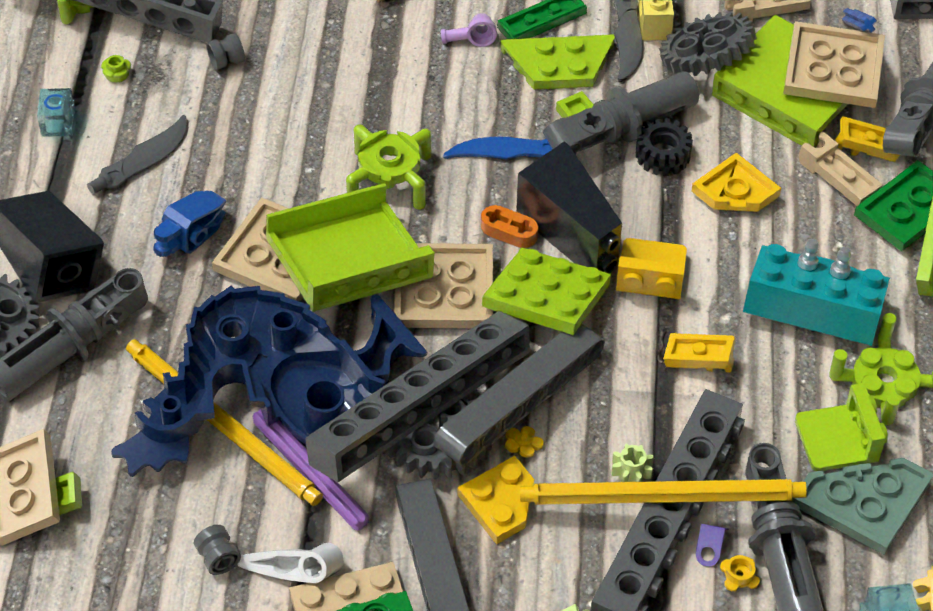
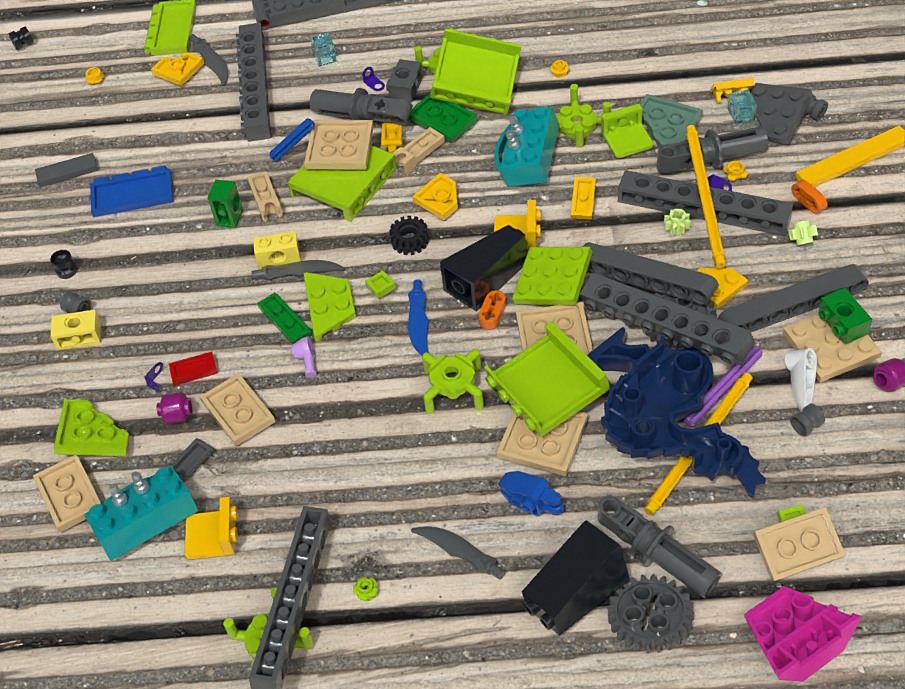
camera: 90 degrees left, 0 degrees up
clear light blue brick [37,88,75,137] -> none
dark grey wheel [206,33,245,70] -> none
dark grey piece [543,71,699,153] -> none
dark grey gear [659,12,757,76] -> none

